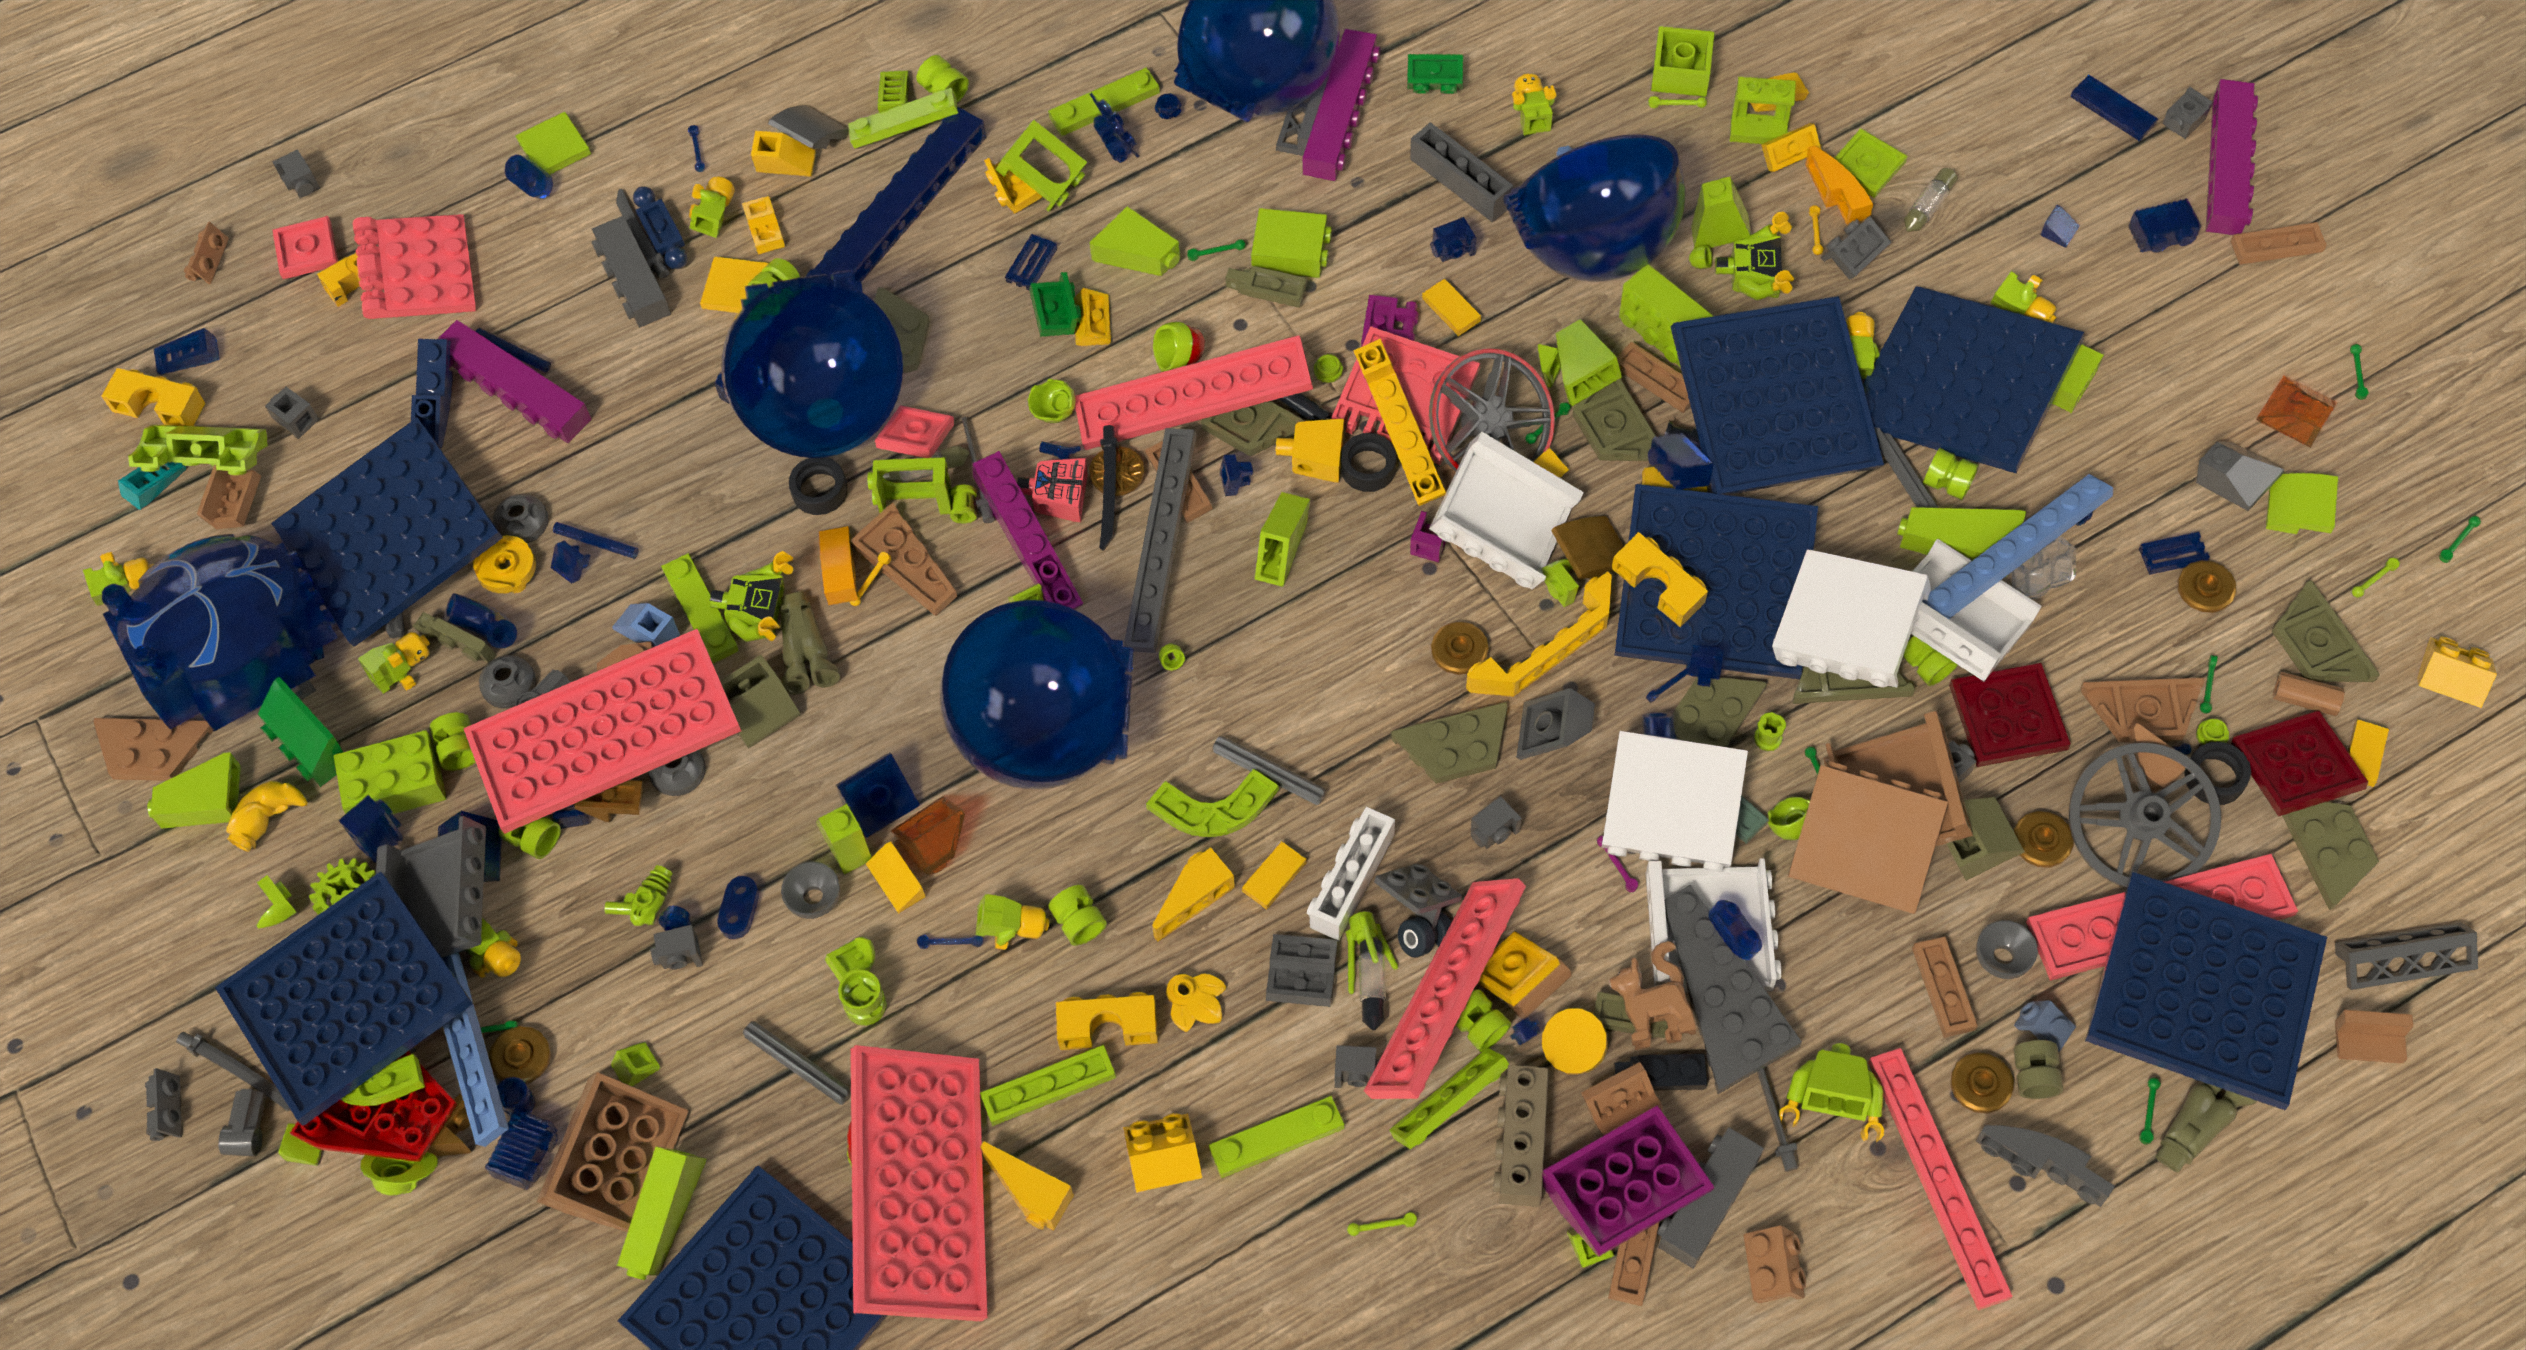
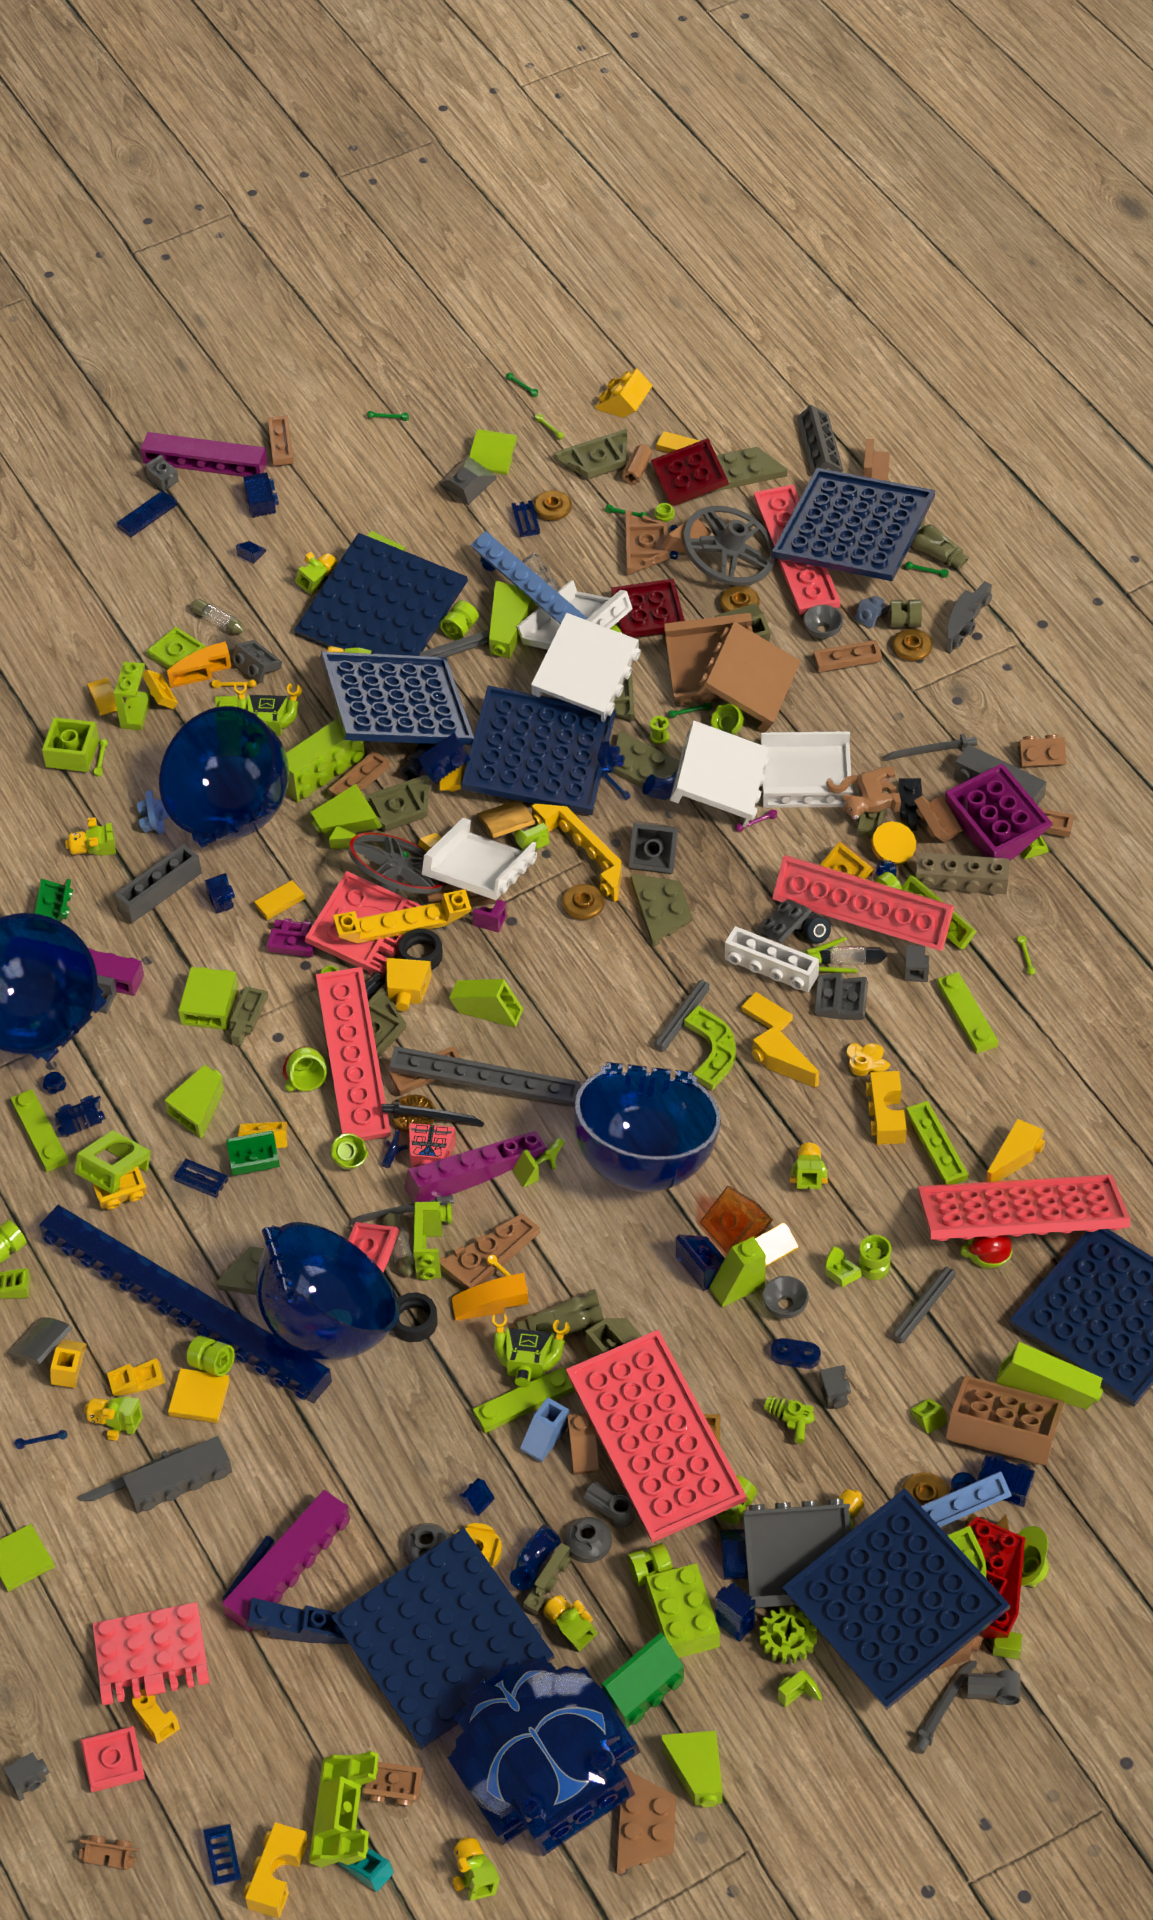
camera: 90 degrees left, 10 degrees down
dark grey hinge [145,1068,182,1141] -> none
yellow animal [226,780,308,852] -> none
dark grey brick [265,387,319,439] -> none
clear blue plate [505,155,553,199] -> none
clear blue bar [553,522,639,559] -> none
dark blue plate [633,186,688,270] -> none
clear blue plate [658,906,691,931] -> none
lime plate [848,88,958,149] -> none
clear blue hinge [917,935,984,949] -> none
lime wheel [1048,884,1107,946] -> none
yellow slope [1123,1113,1202,1193] -> none
lime hinge [1159,643,1185,671] -> none
green hinge [1187,239,1246,261] -> none
clear blue tile [1219,454,1254,496] -> none
dark grey brick [1470,796,1522,849] -> none
yellow arch [1612,532,1708,627] -> none
dark grey wing [1664,885,1802,1094] -> none
clear blue plate [1708,900,1762,960] -> none
lime torso [1779,1043,1884,1142] -> none
coral plate [1868,1048,2012,1310] -> none
black tyre [2184,742,2251,805] -> none
clear orange slope [2256,376,2338,448] -> none

